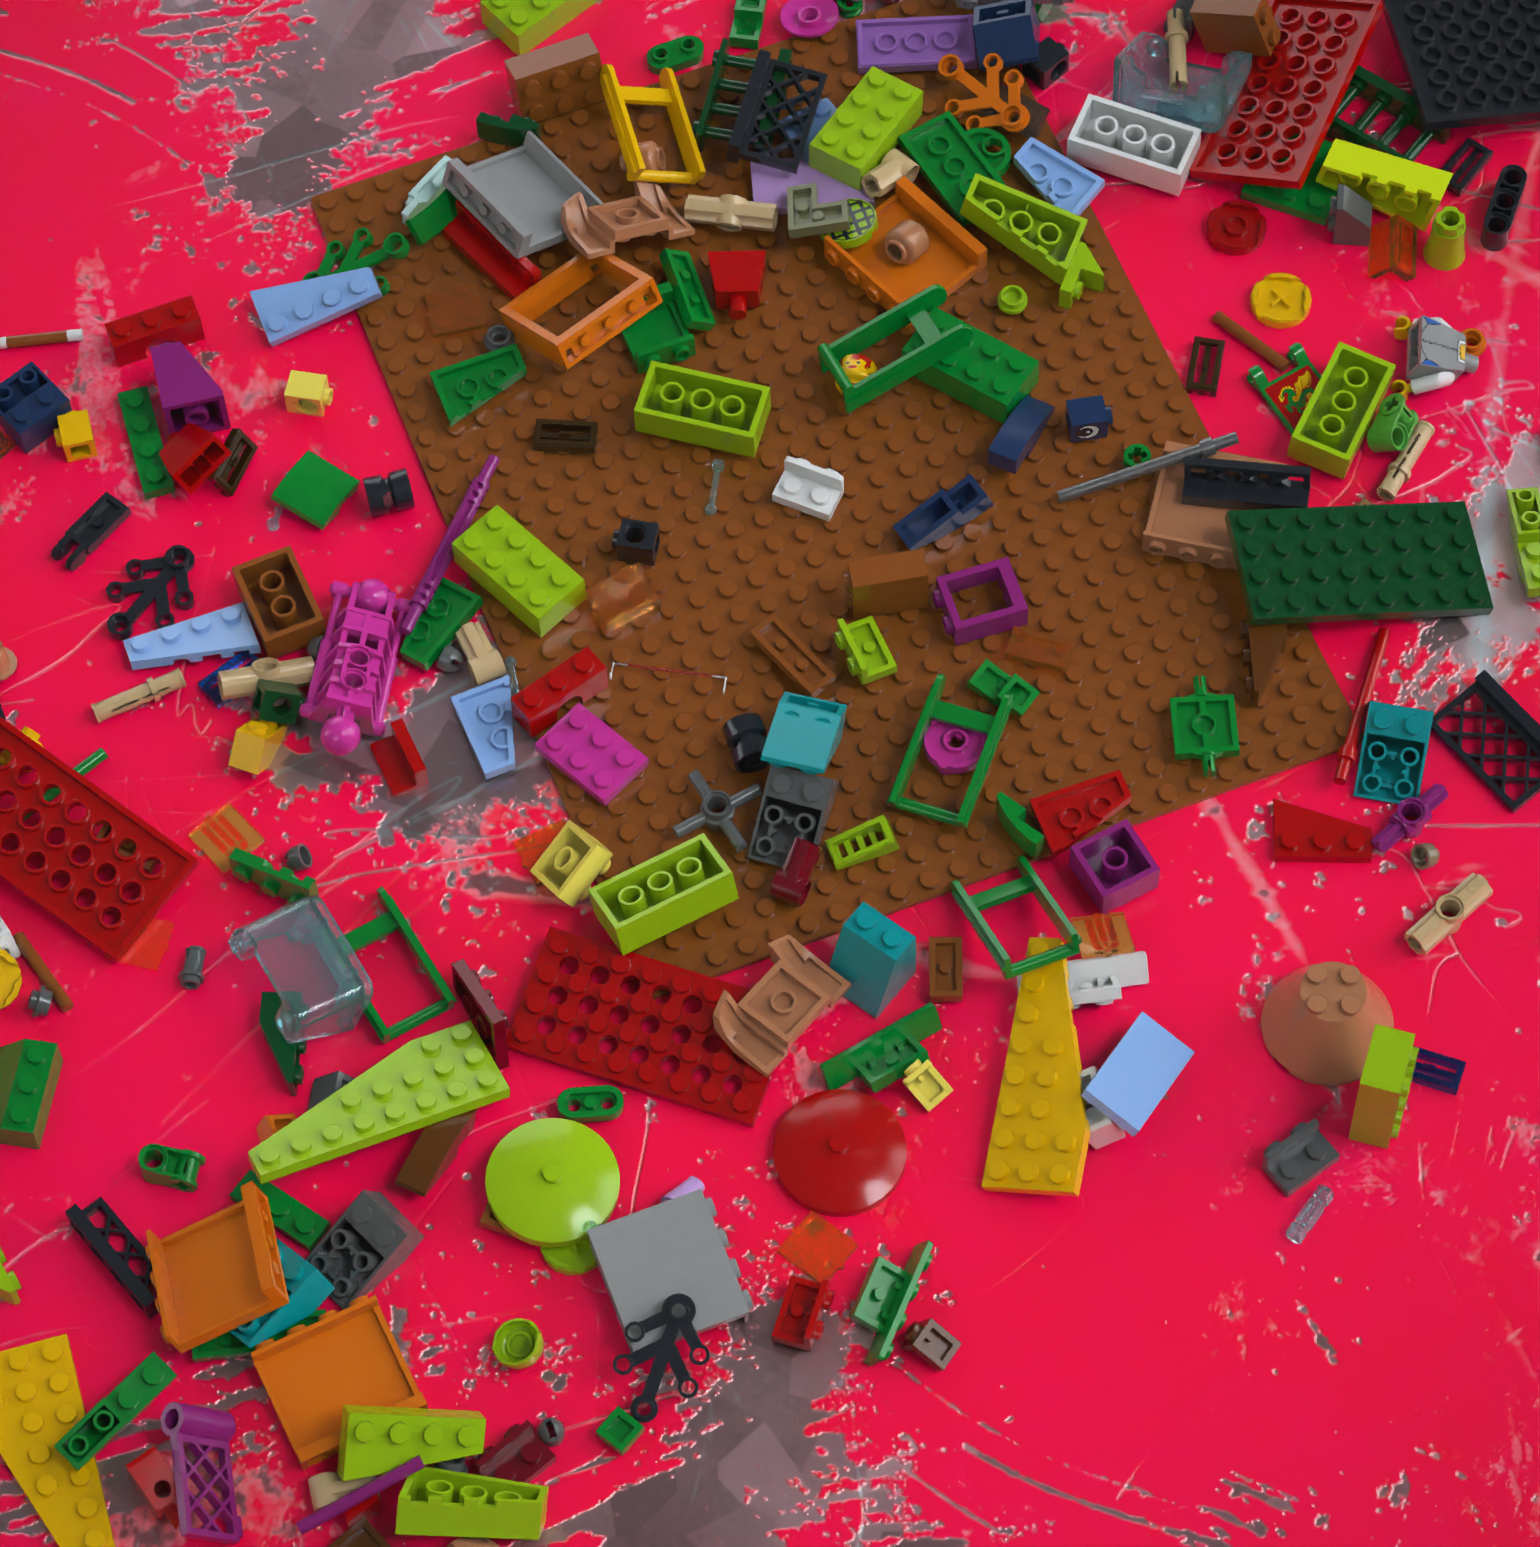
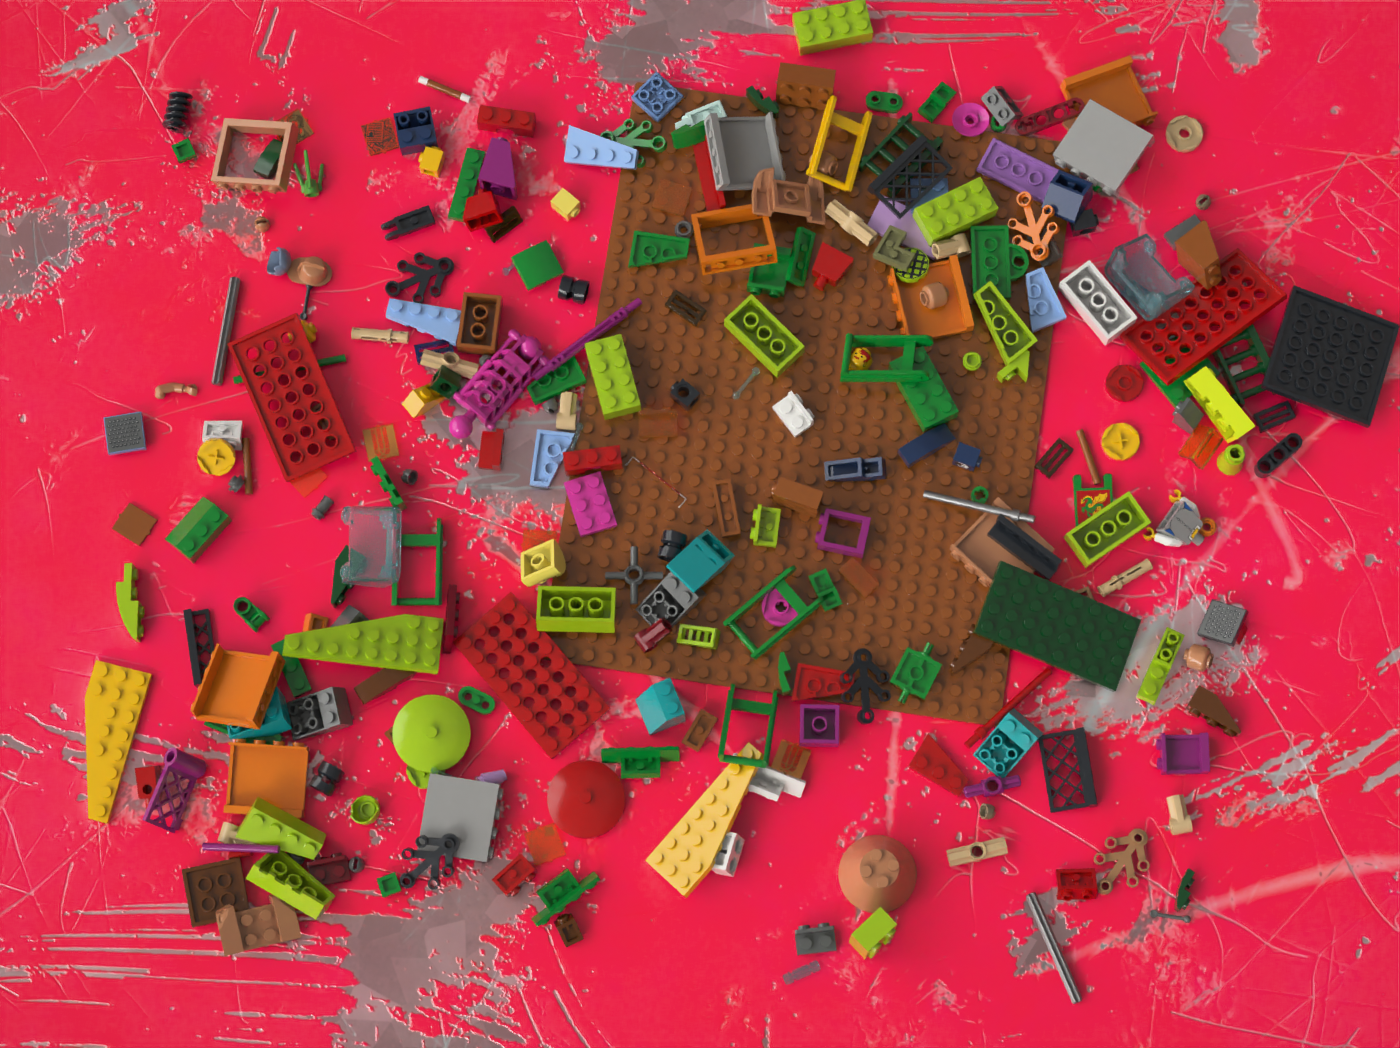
camera: 30 degrees right, 15 degrees up
green slope [54,1351,177,1471] -> none
nougat piece [713,934,852,1078] -> none
light yellow bracket [903,1059,954,1112] -> none
light blue tile [1080,1011,1195,1137] -> none
tan pin [1165,8,1189,92] -> none
bright green piece [1367,393,1419,453] -> none
clear blue tile [1412,1046,1466,1095] -> none
none -> black wheel [309,761,345,797]
none -> medium blue tile [631,72,684,123]
none -> black plant [840,648,891,724]

